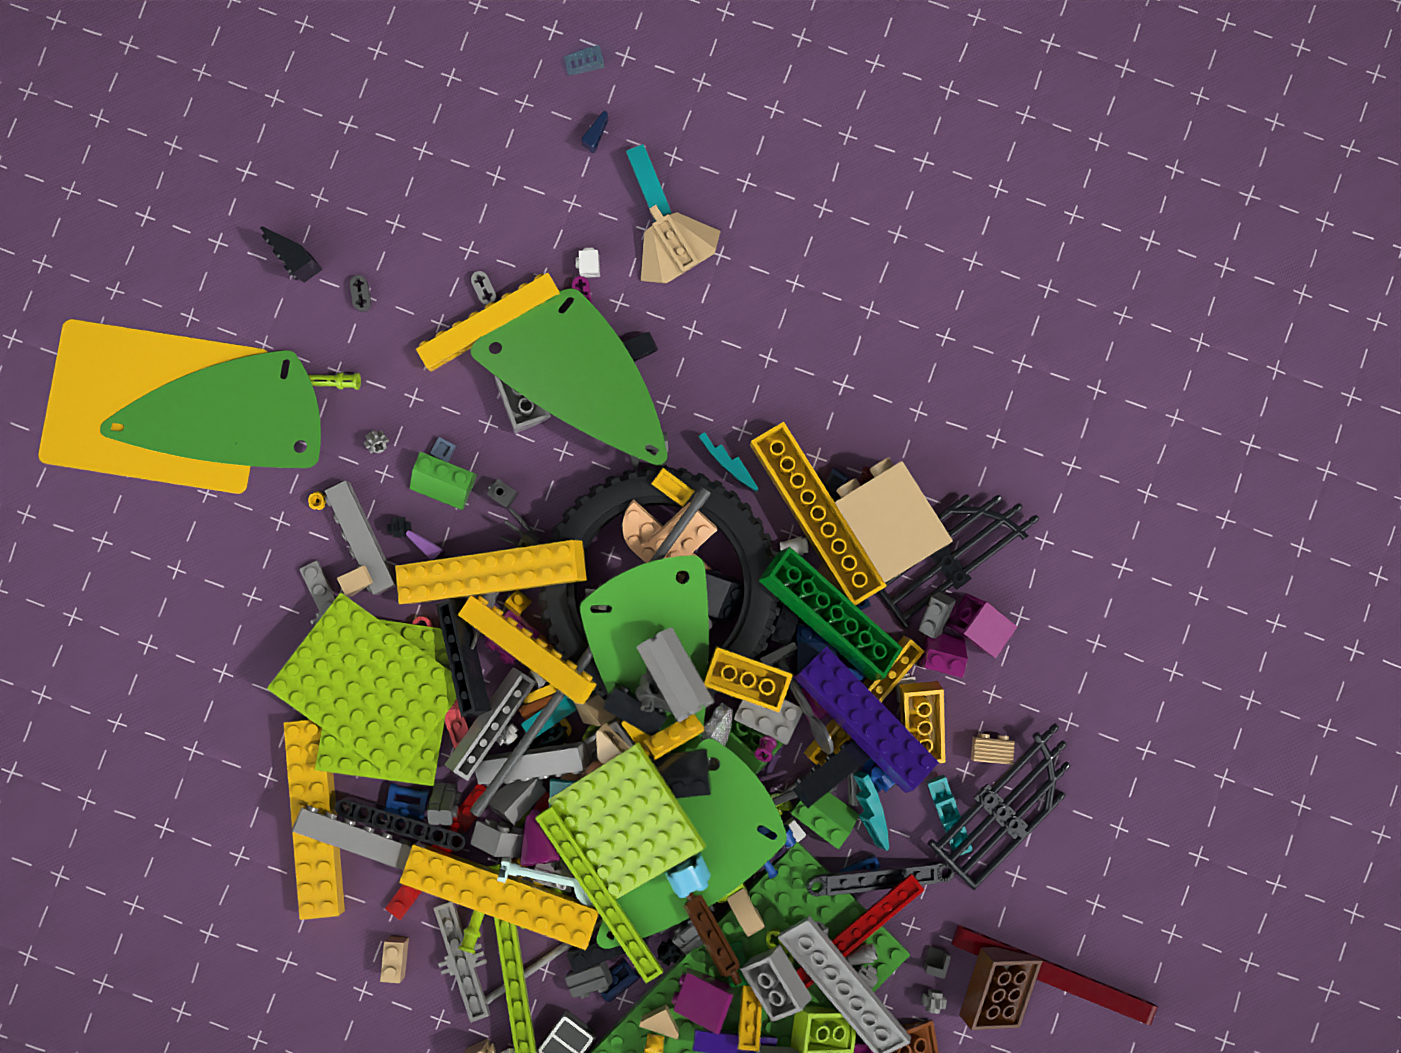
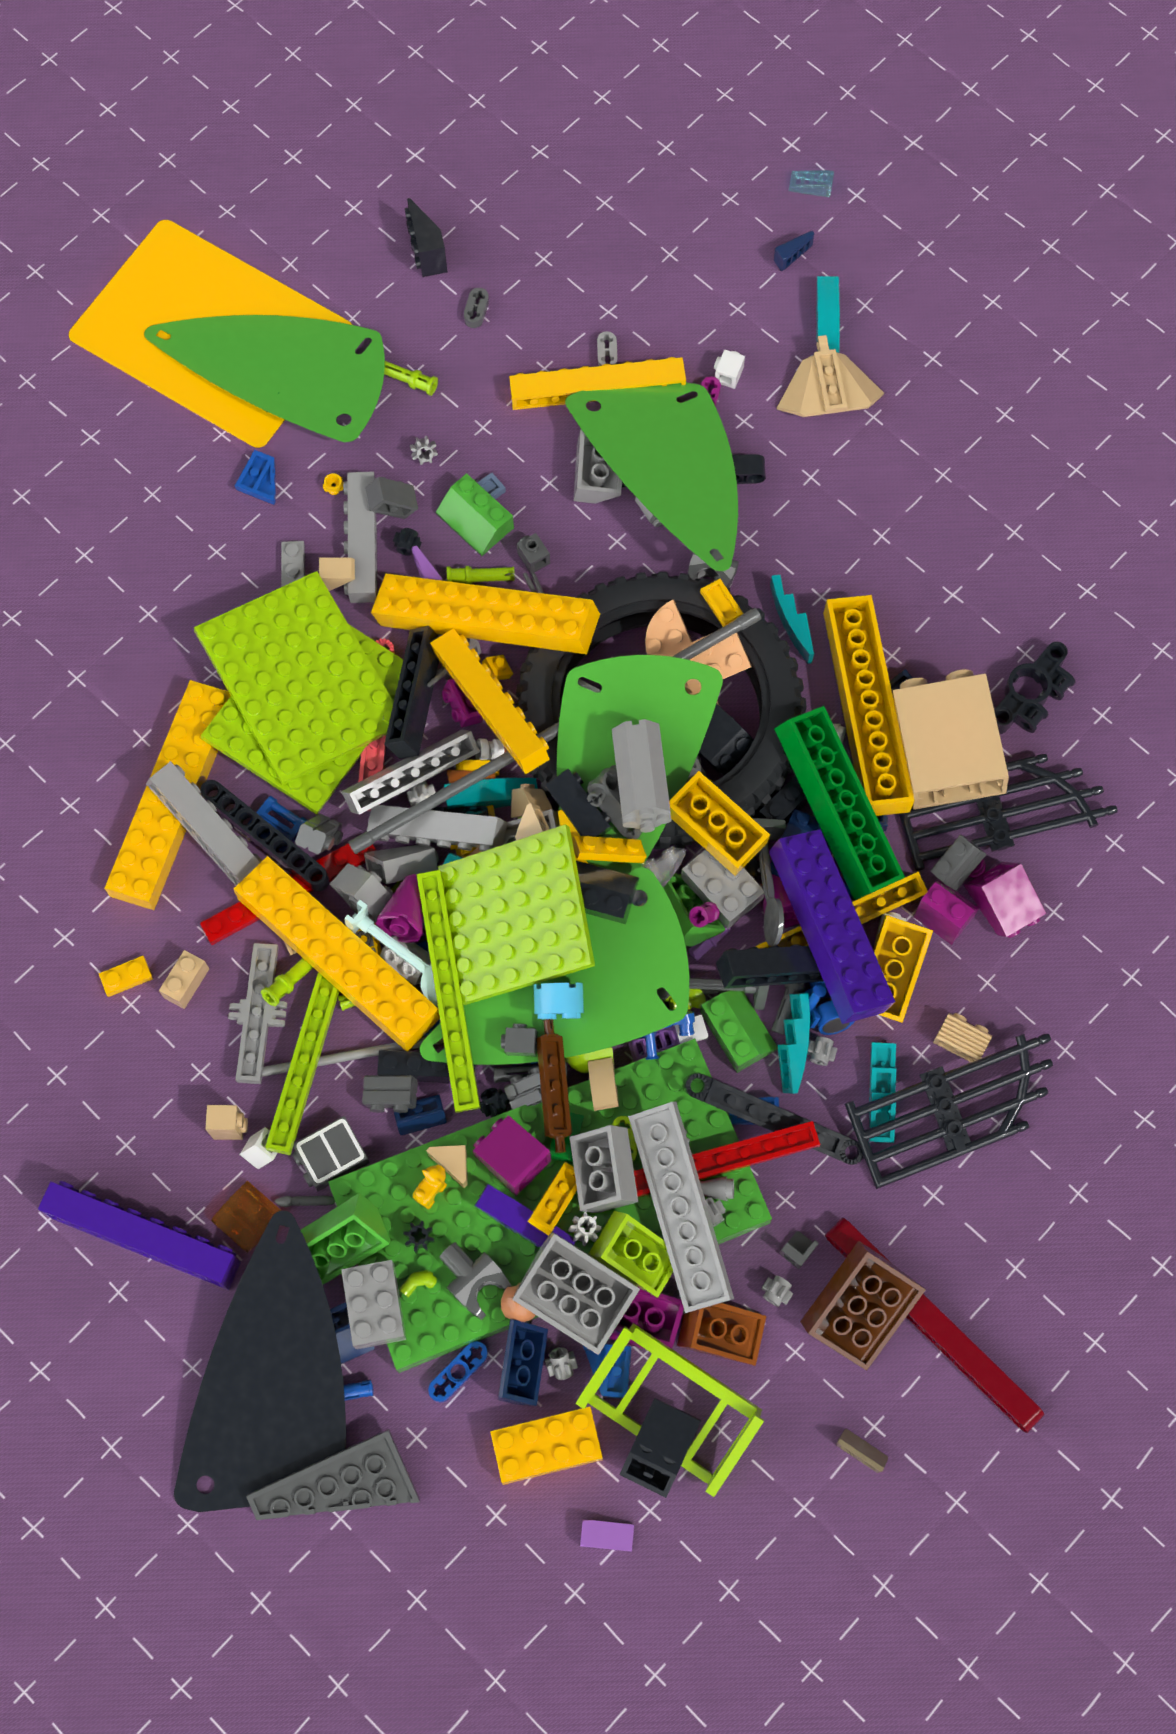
camera: 20 degrees right, 15 degrees down
none -> yellow plate [99,955,153,997]
none -> blue wing [235,450,276,505]
none -> dark grey brick [365,477,418,519]
none -> lime pin [447,566,515,584]
none -> dark grey brick [501,1024,538,1057]
none -> white gear [569,1212,601,1246]
none -> light grey gear [807,1037,838,1066]
none -> black piece [994,642,1076,734]

